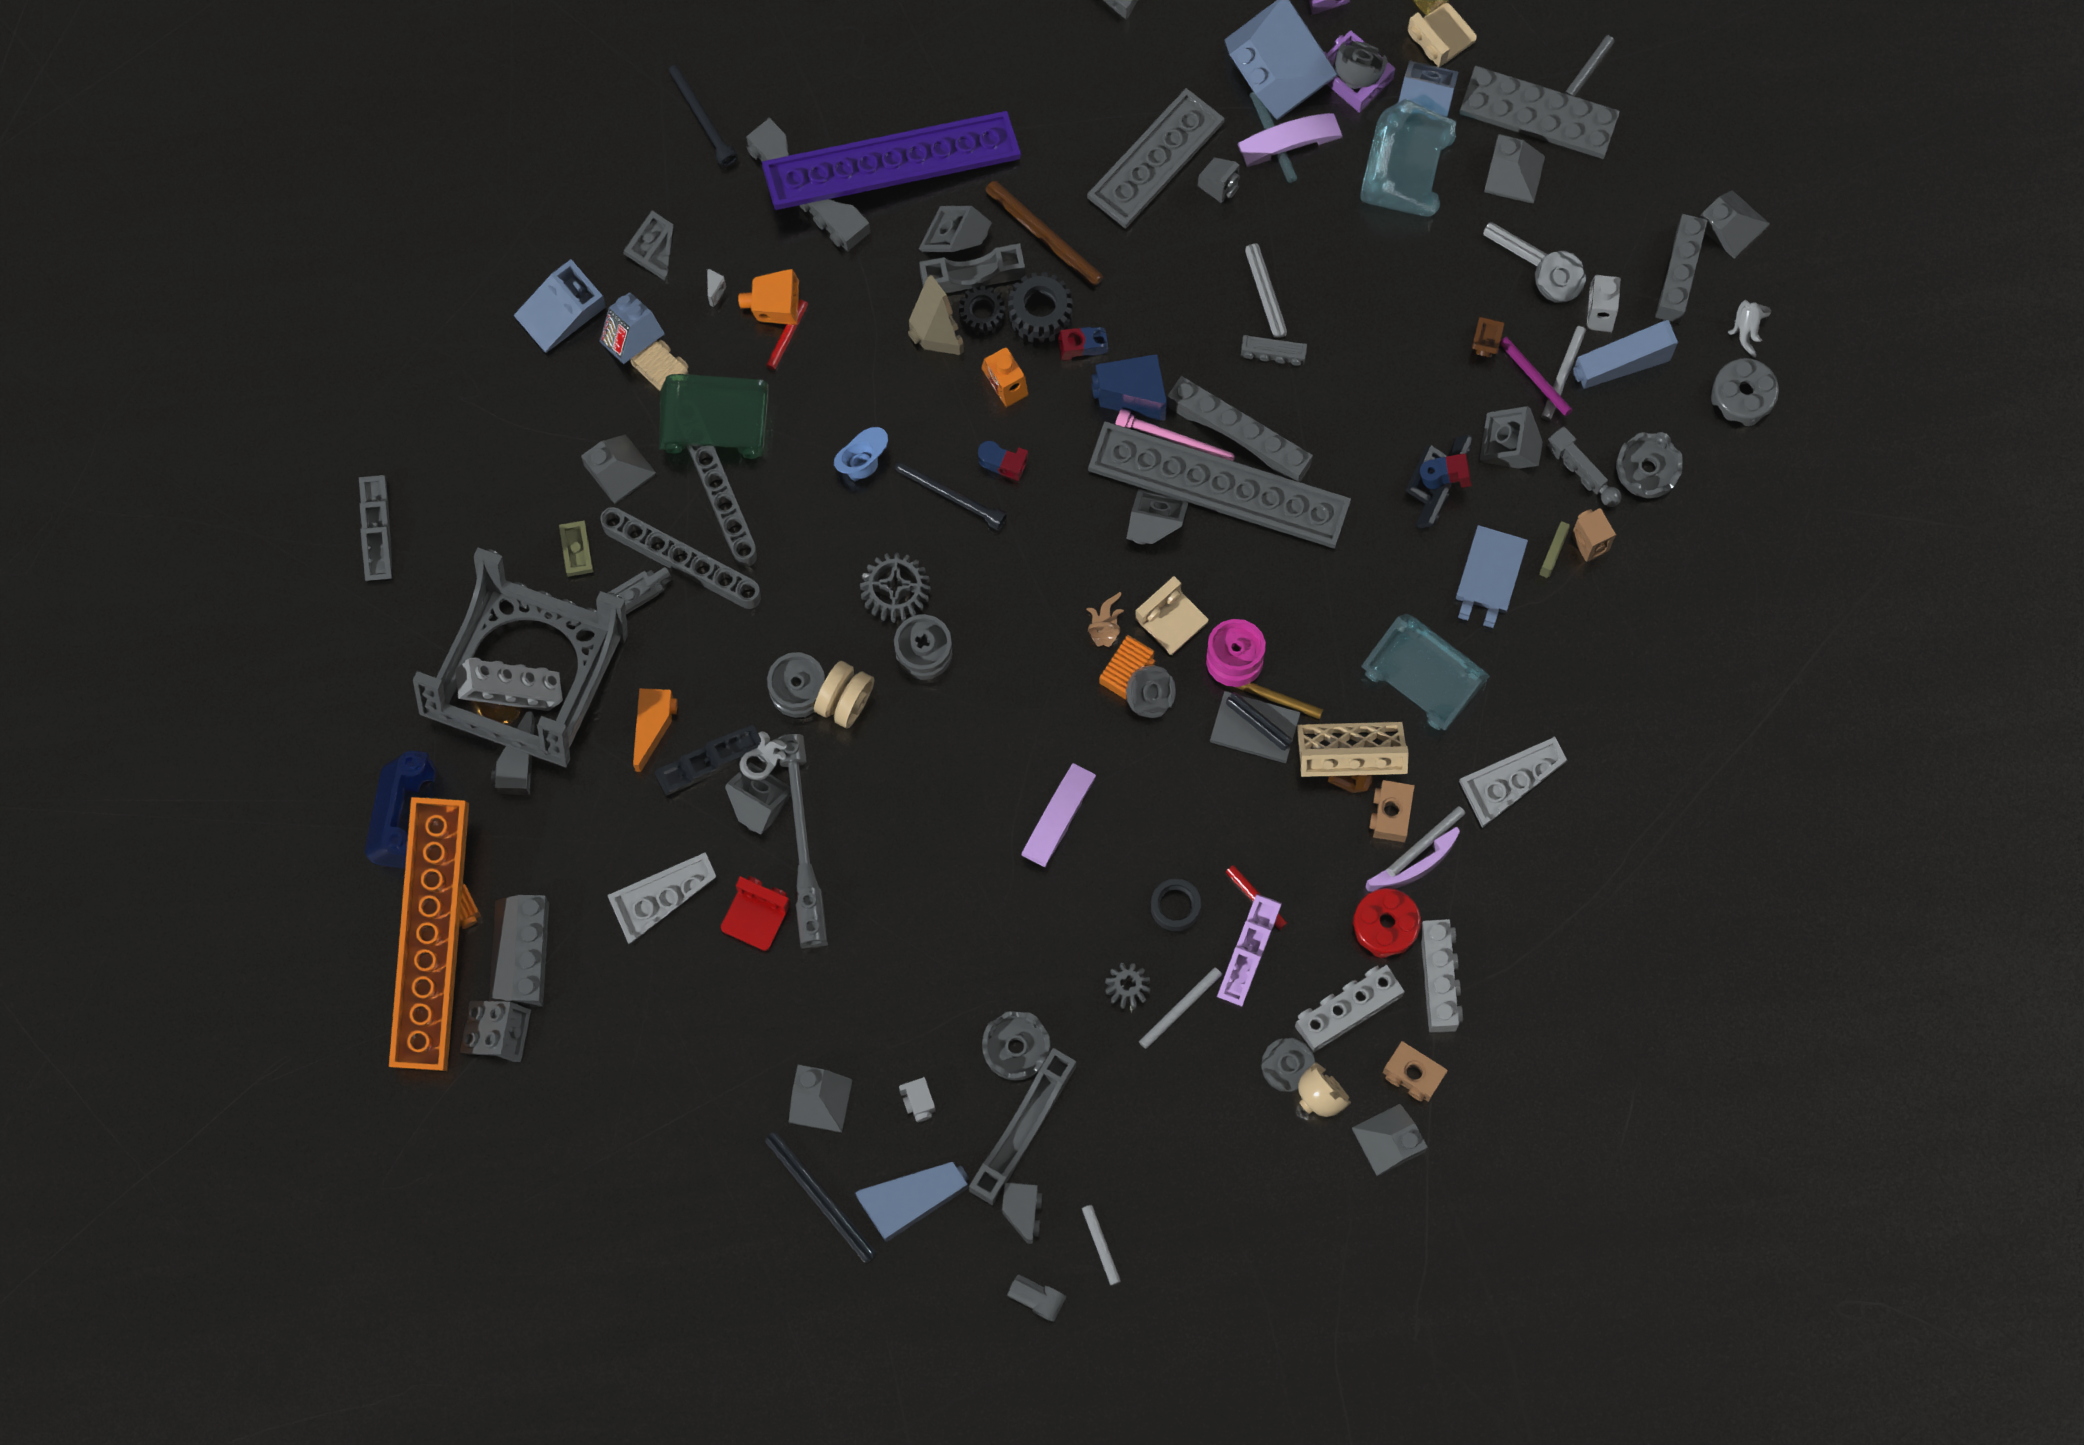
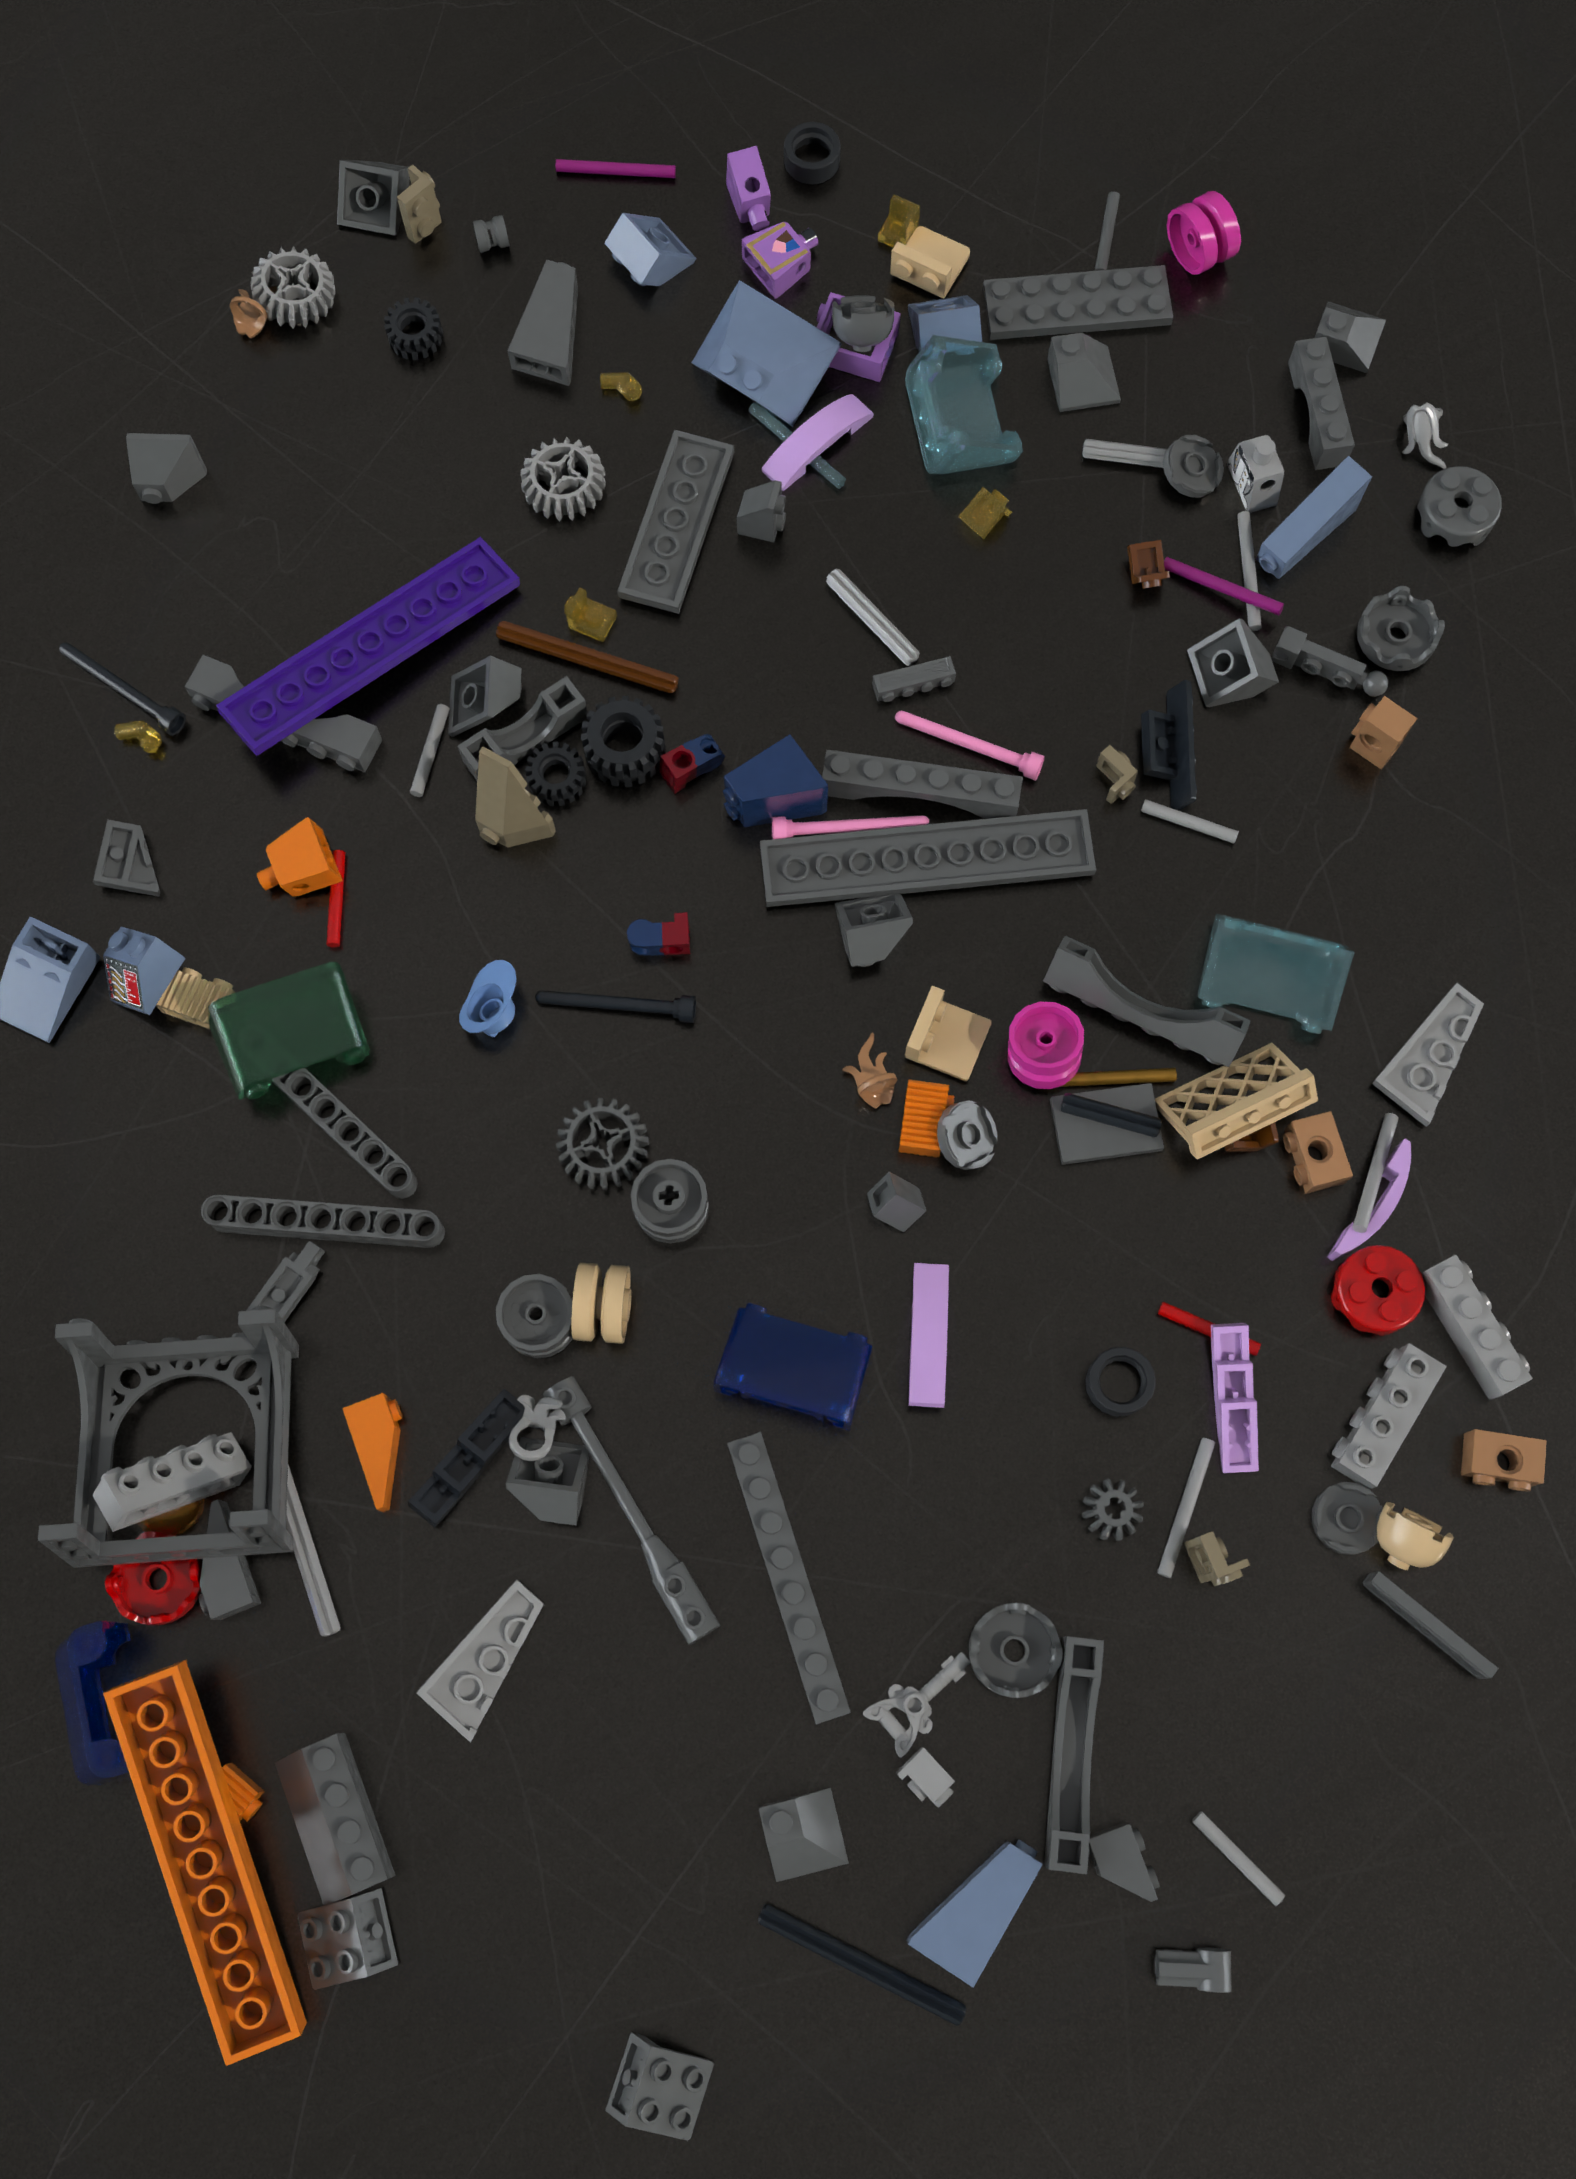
camera: 25 degrees left, 0 degrees up
olive plate [559,520,593,577] -> none
dark grey slope [581,435,656,504] -> none
light grey slope [707,269,726,307] -> none
red bracket [721,876,790,951] -> none
orange torso [982,347,1028,408] -> none
dark grey slope [1352,1104,1428,1176] -> none
leg [1420,453,1472,489] -> none
sand blue tile [1456,525,1528,628] -> none
olive tile [1539,521,1570,578] -> none
none -> red plate [105,1531,202,1625]
none -> clear yellow arm [115,720,162,753]
none -> light grey axle [286,1465,341,1636]
none -> light grey bar [410,704,450,797]
none -> light grey gear [520,437,606,522]
none -> clear yellow bracket [564,588,617,642]
none -> clear yellow arm [600,372,642,401]
none -> dark grey bracket [605,2032,714,2141]
none -> clear blue windscreen [713,1303,873,1431]
none -> dark grey plate [727,1432,851,1724]
none -> light grey piece [863,1652,970,1758]
none -> dark grey panel [867,1172,927,1232]
none -> bright pink piece [895,711,1045,781]
none -> clear yellow bracket [959,487,1012,539]
none -> dark grey arch [1043,936,1250,1067]
none -> dark tan bracket [1096,745,1138,804]
none -> light grey bar [1141,799,1239,844]
none -> dark pink wheel [1166,191,1241,275]
none -> dark tan bracket [1183,1531,1250,1587]
none -> dark grey tile [1362,1571,1499,1679]

